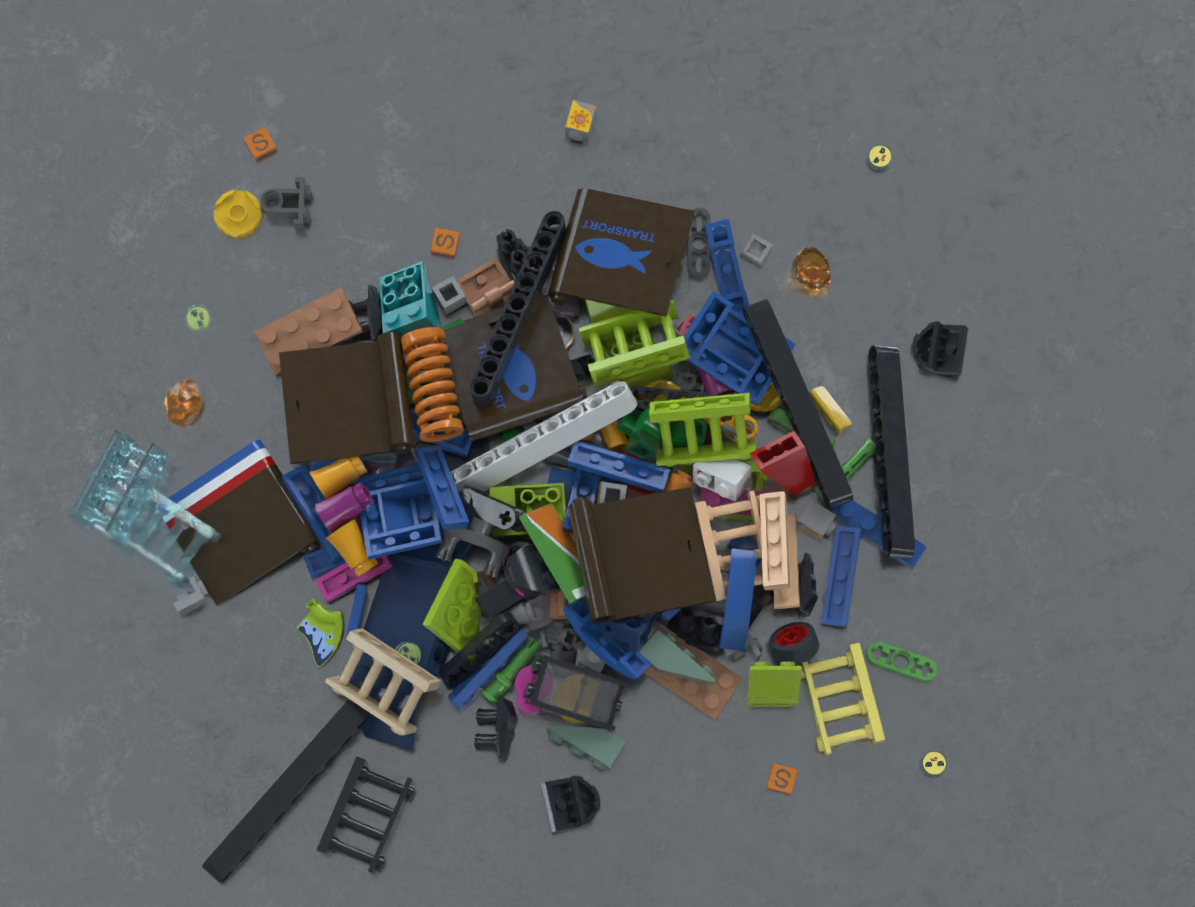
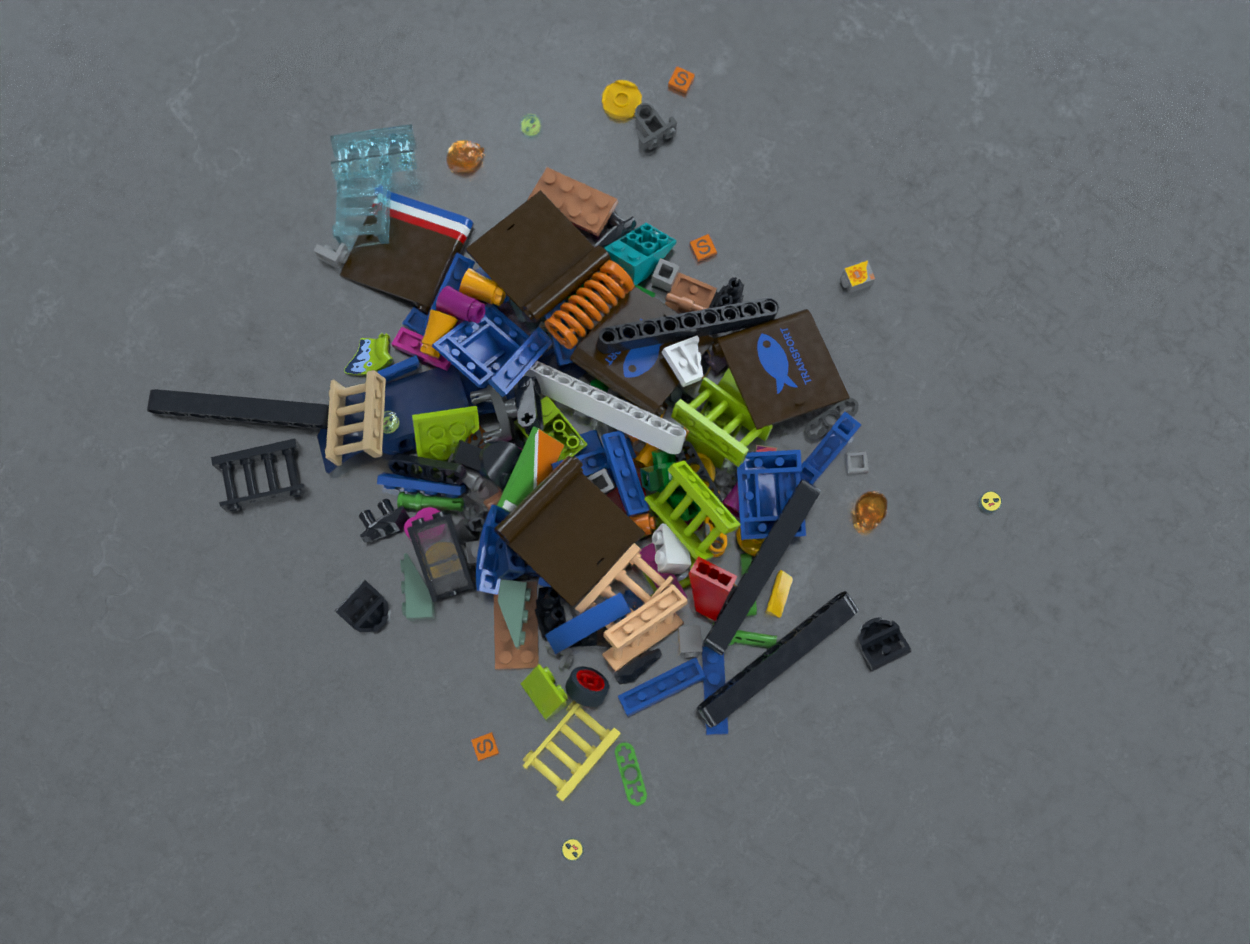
camera: 55 degrees right, 0 degrees up
none -> white wing [662,336,703,387]

